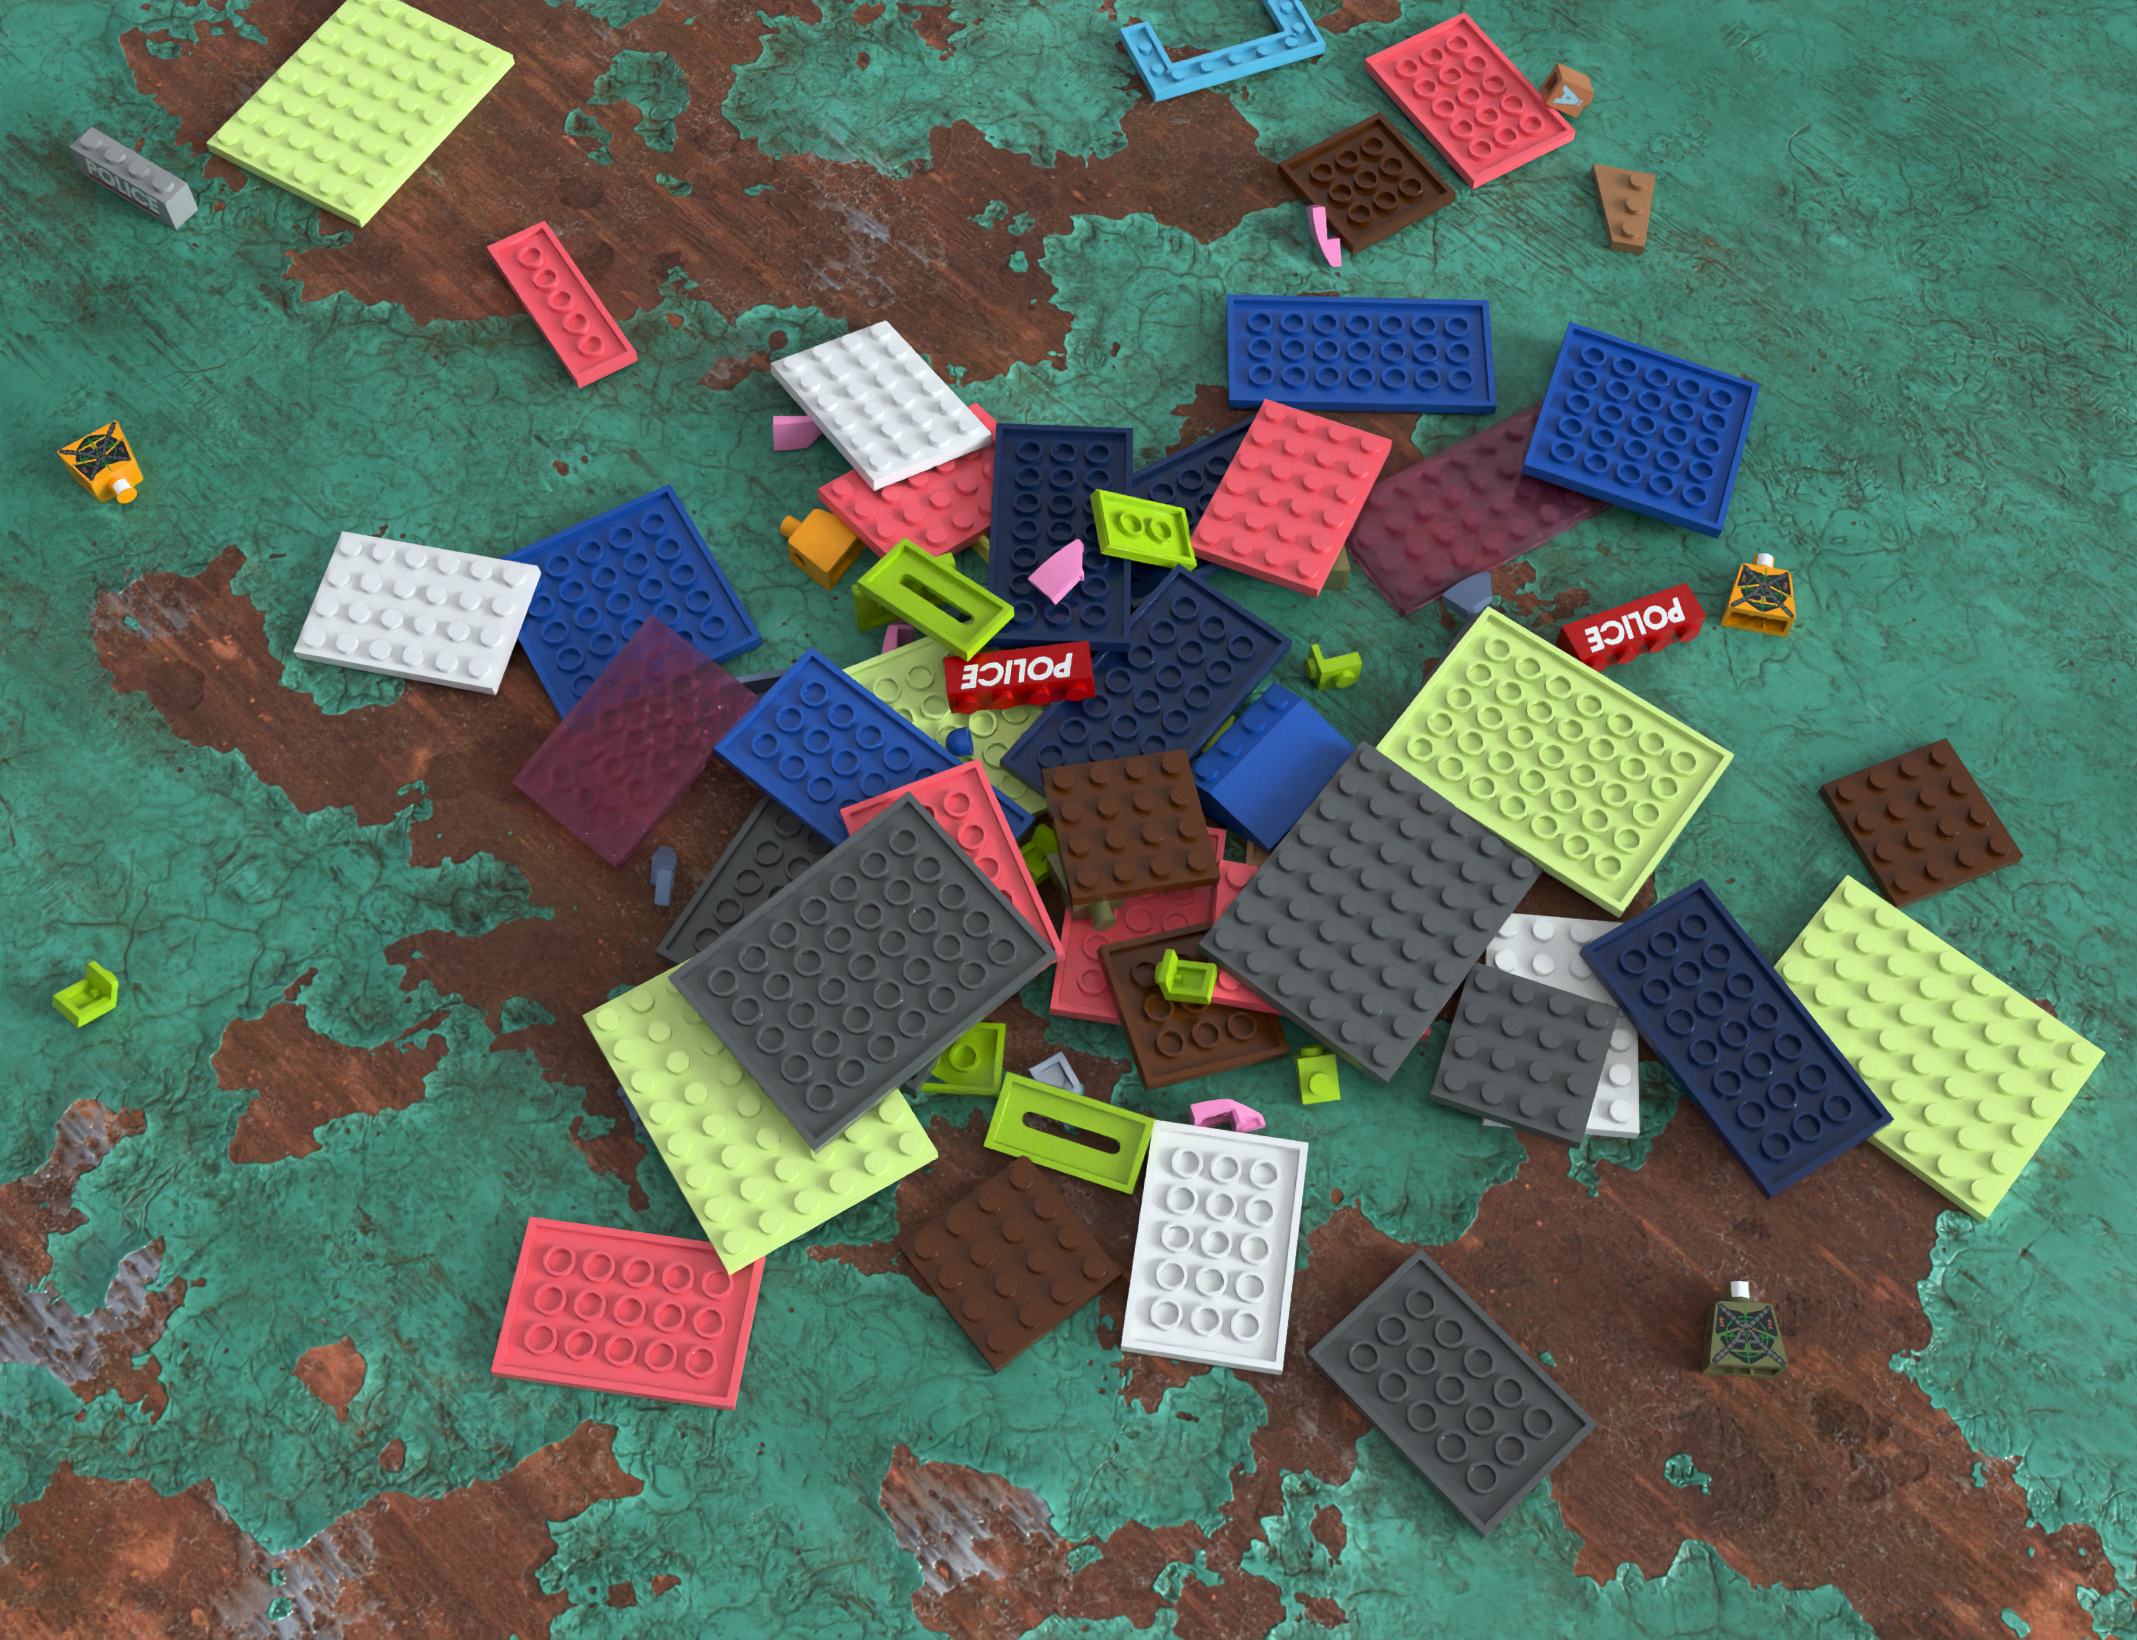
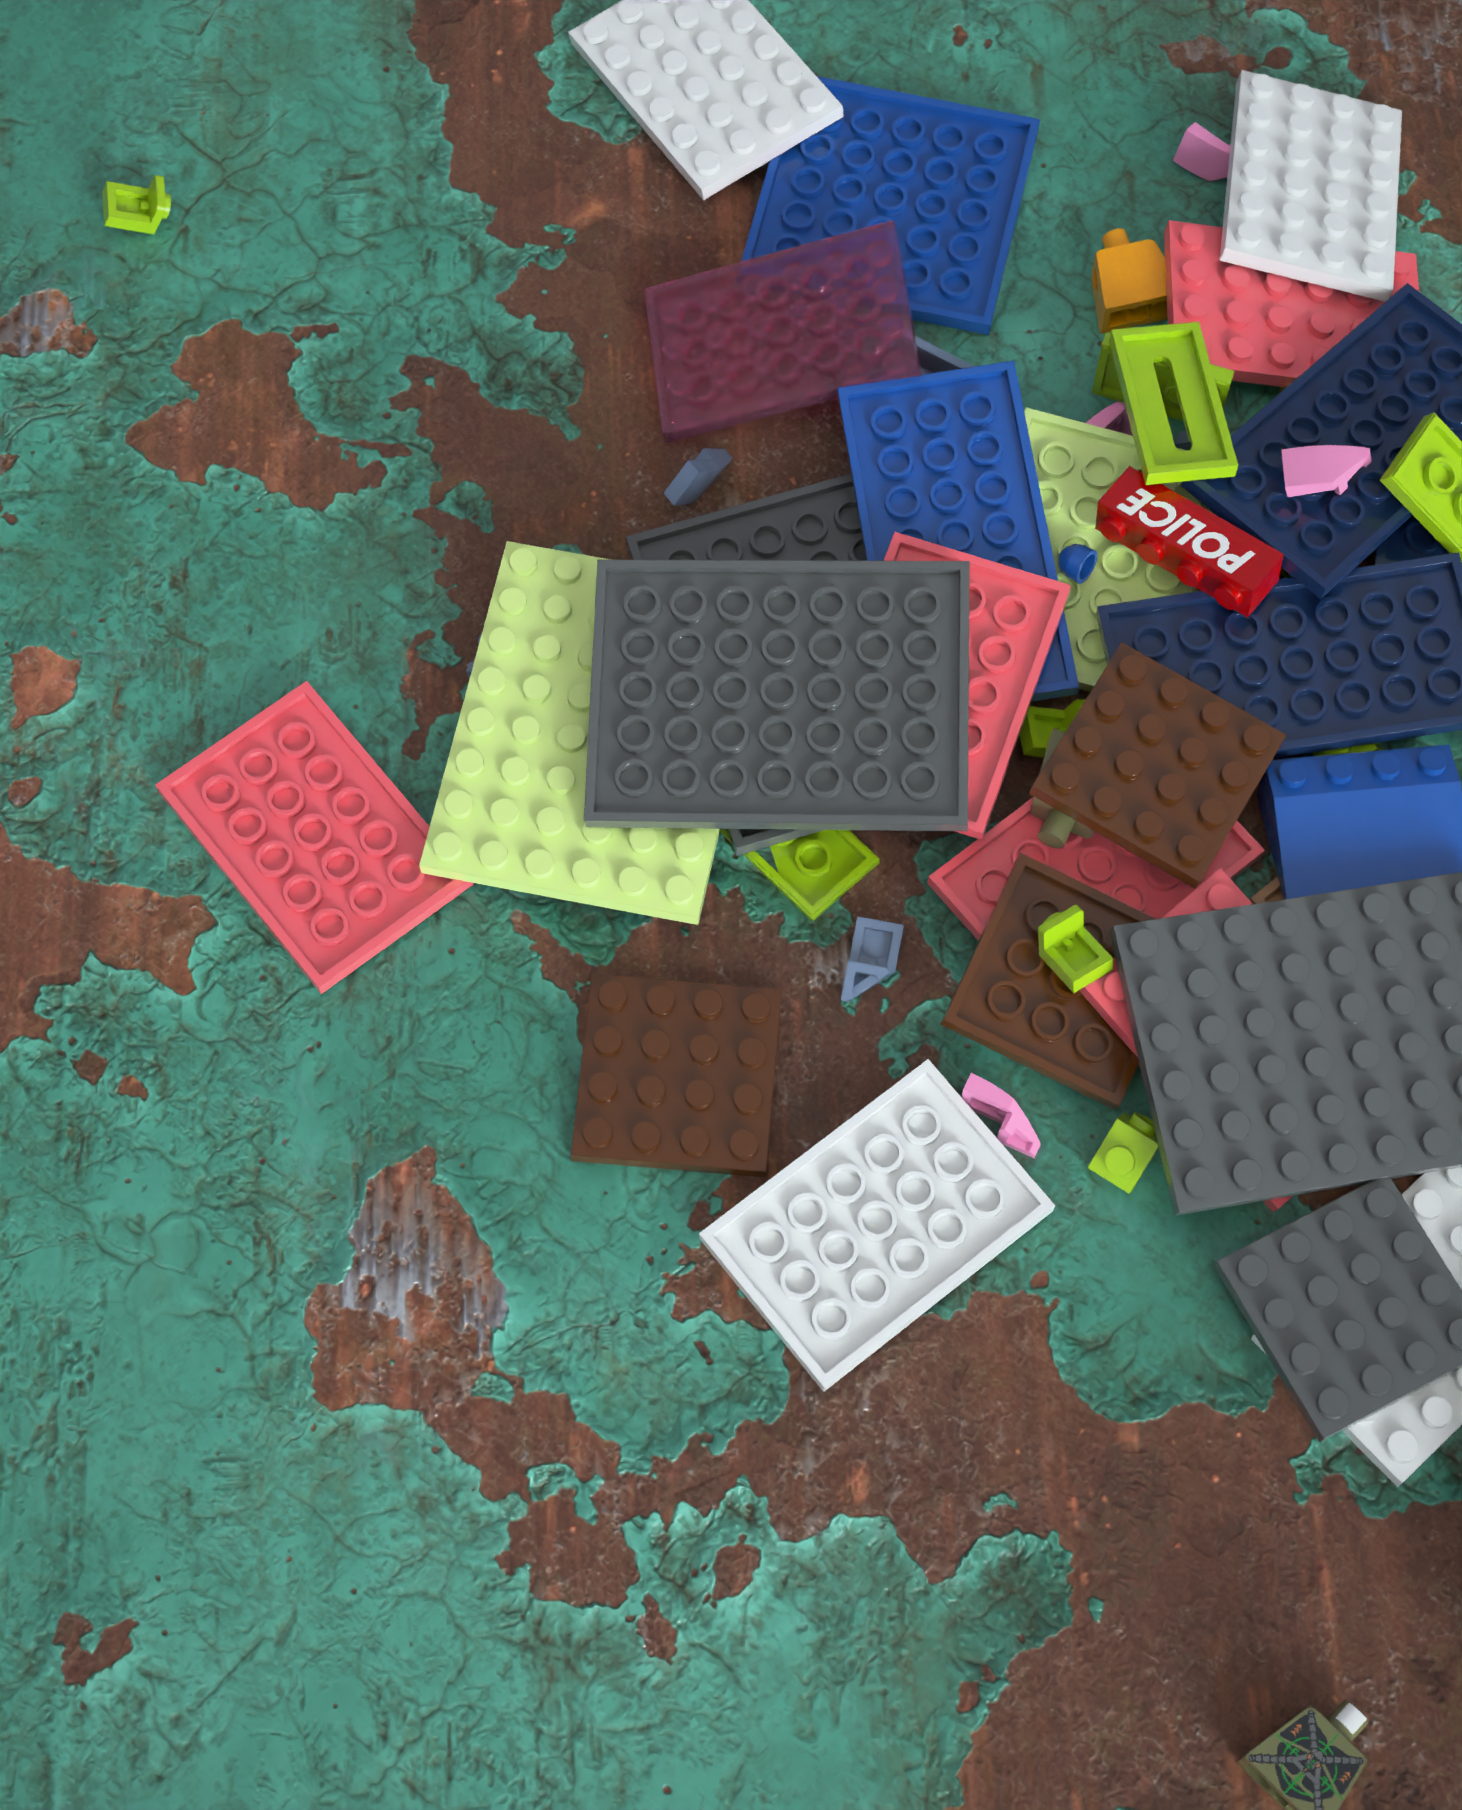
camera: 45 degrees right, 5 degrees up
lime piece [984,1071,1156,1195] -> none
dark grey plate [1306,1248,1598,1540] -> none

